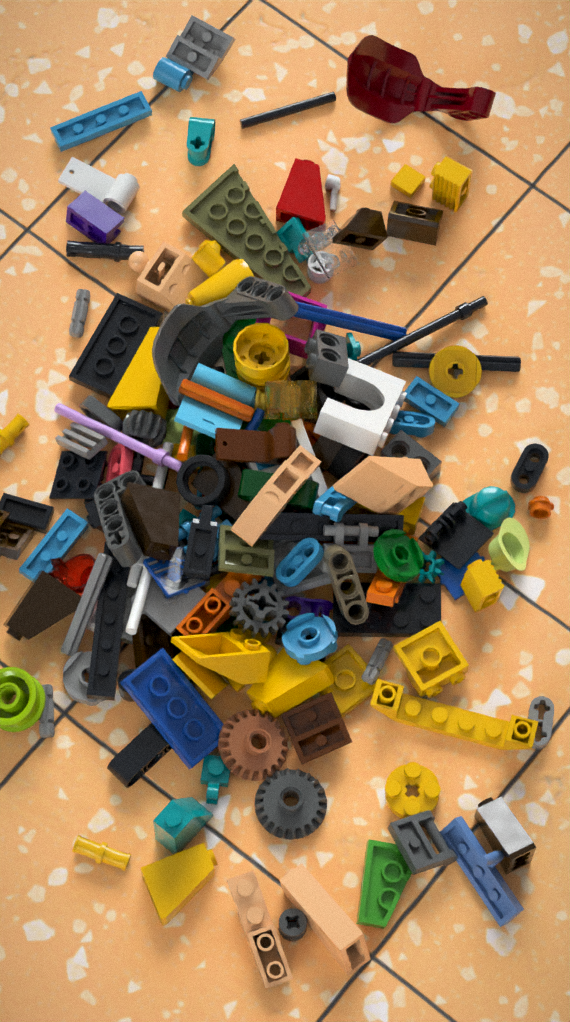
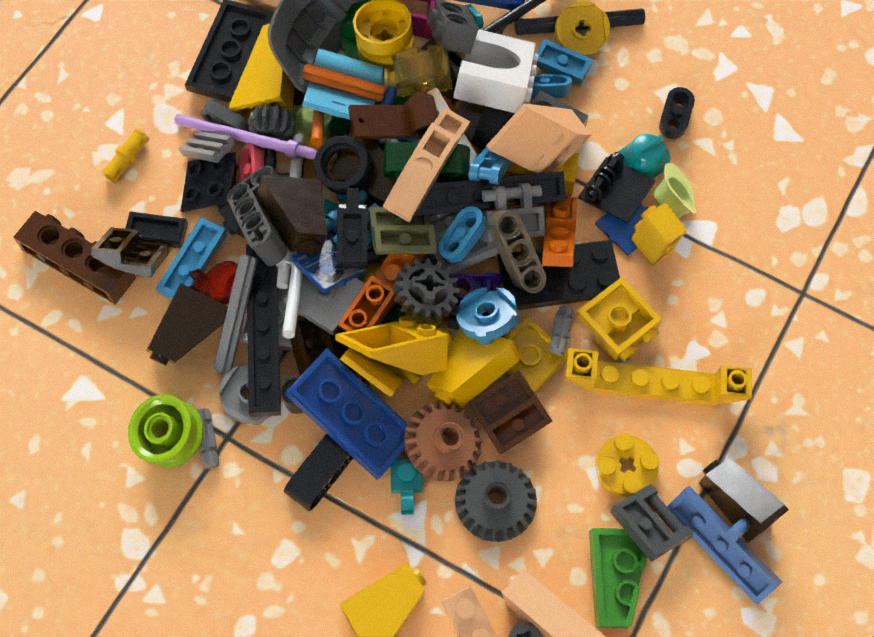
camera: 10 degrees left, 0 degrees up
light grey axle [69,289,91,338] -> none
yellow pin [72,835,131,871] -> none
teal slope [153,797,213,854] -> none
green plate [373,529,424,583] -> none
teal gear [418,550,444,583] -> none
light grey beam [527,696,554,750] -> none
orange plate [528,496,554,519] -> none

